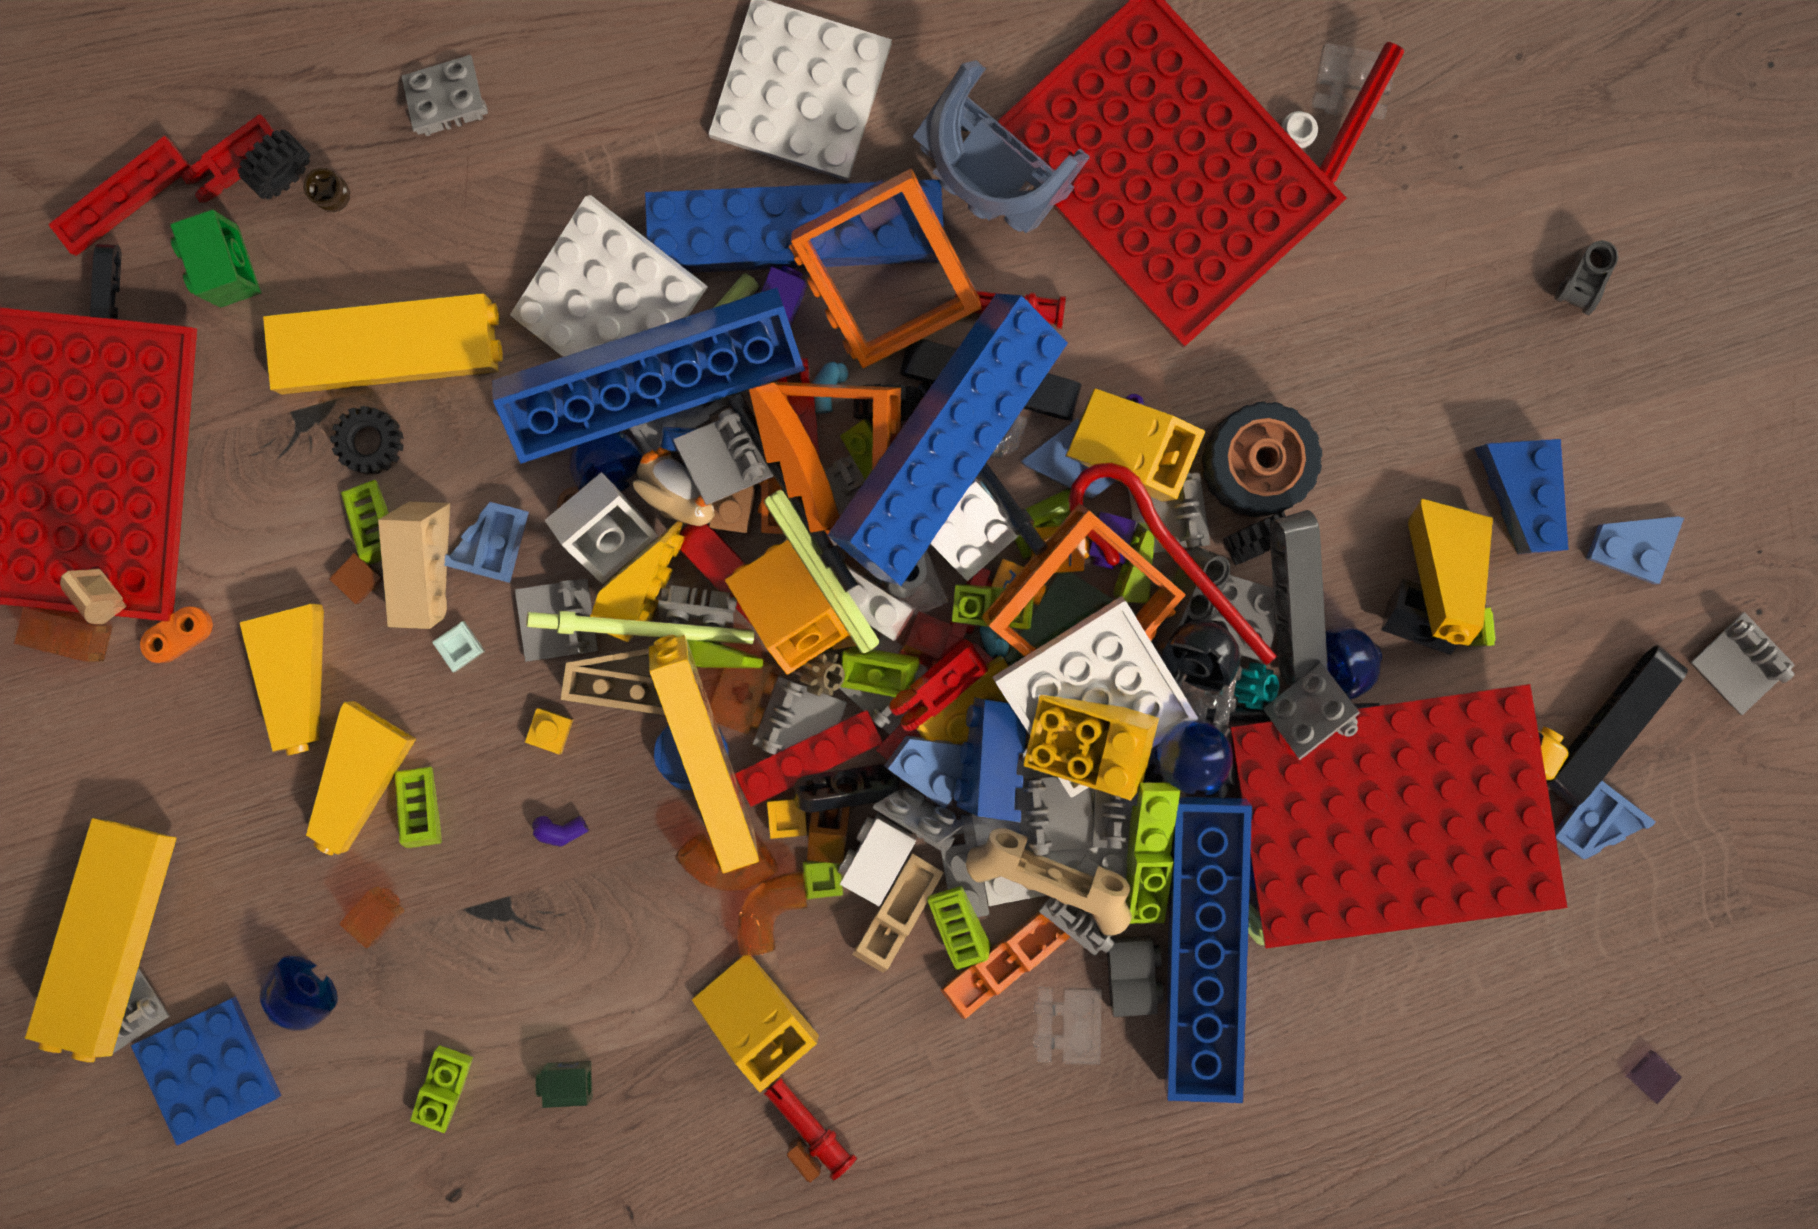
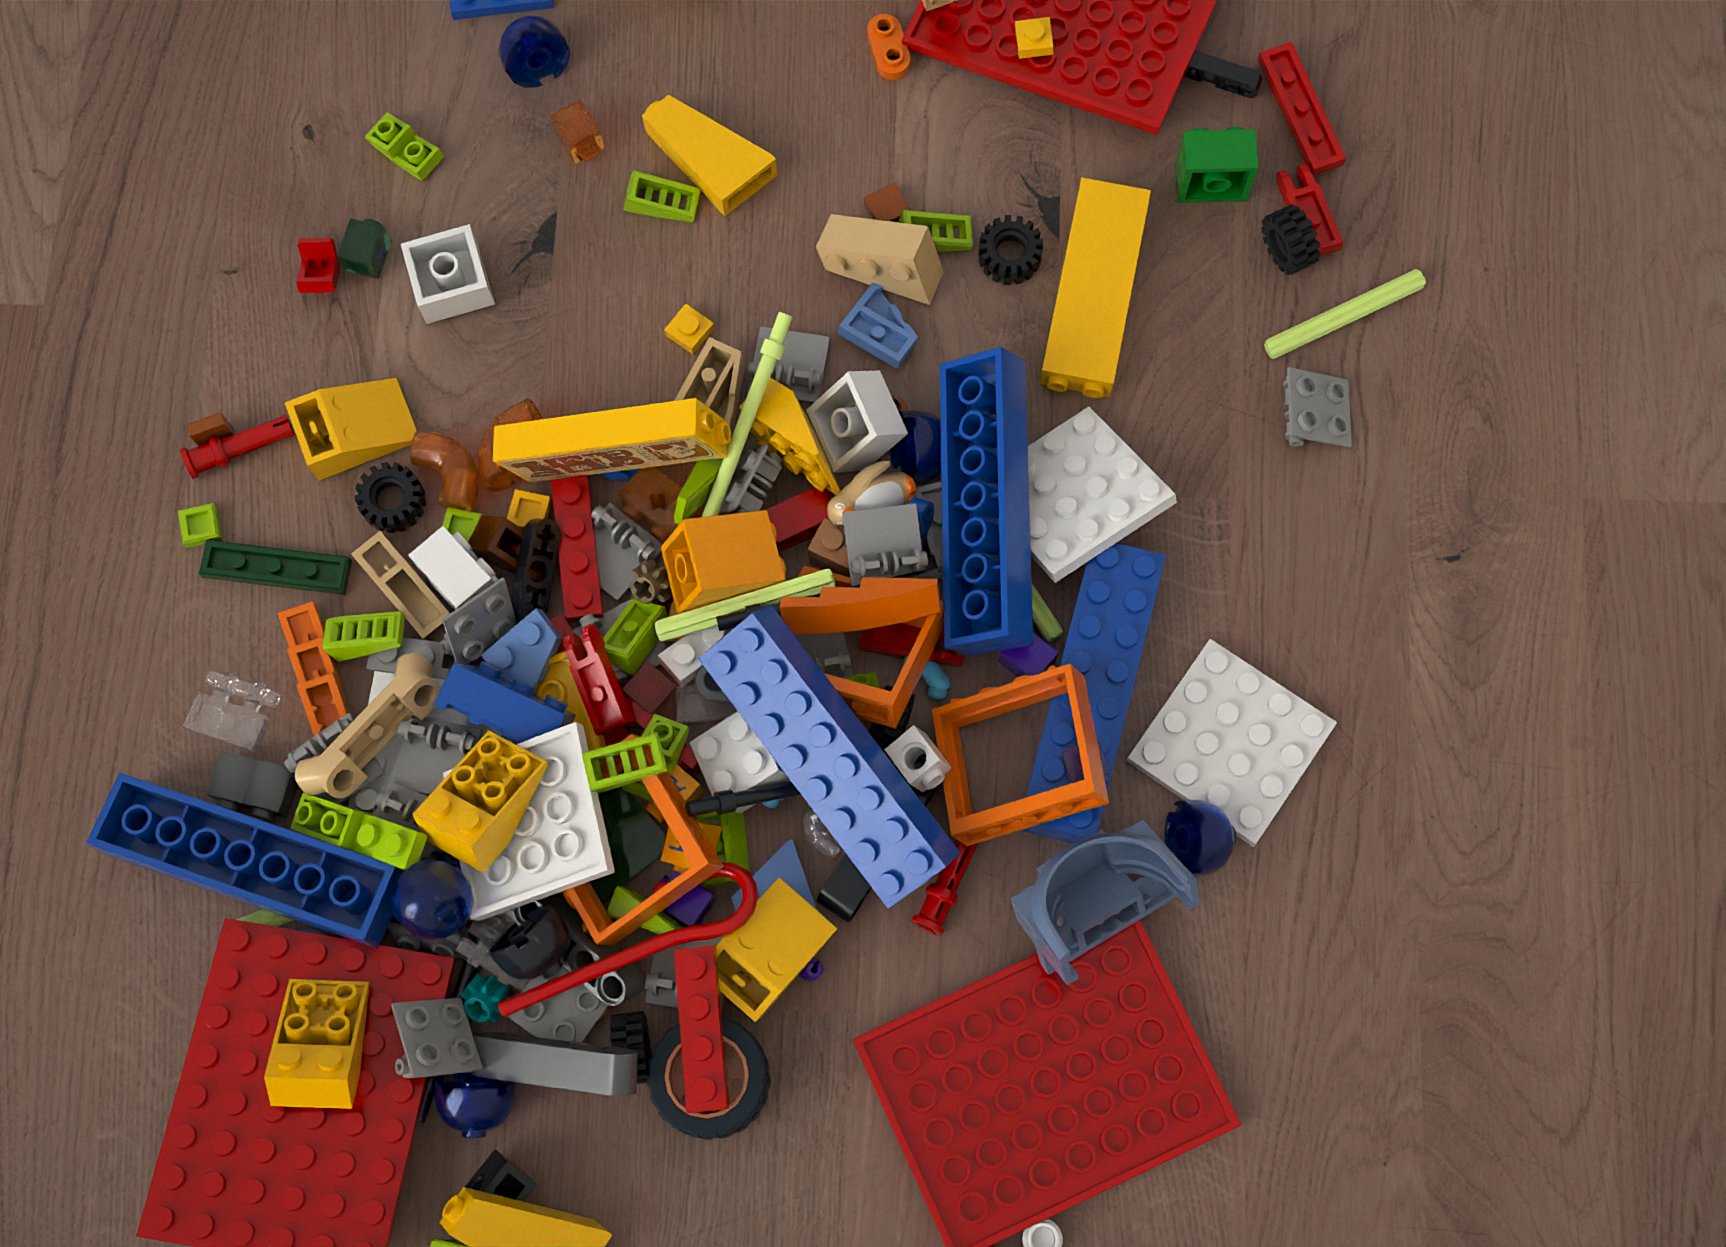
camera: 110 degrees right, 15 degrees down
yellow slope [240,604,324,756] -> none
dark brown wheel [303,168,350,212] -> none
light aqua tile [432,621,485,672] -> none
dark purple arm [532,816,589,847] -> none
none -> lime tile [178,503,223,548]
none -> dark green tile [199,540,352,595]
none -> yellow slope [264,979,370,1109]
none -> red bracket [296,237,341,294]
none -> black tyre [355,462,426,533]
none -> white brick [401,224,495,324]
none -> lime slope [581,732,668,793]
none -> red plate [674,945,729,1113]
none -> white brick [884,725,952,792]
none -> yellow plate [1015,17,1053,59]
none -> clear blue cylinder [1165,800,1236,877]
none -> yellowish green axle [1264,269,1426,359]

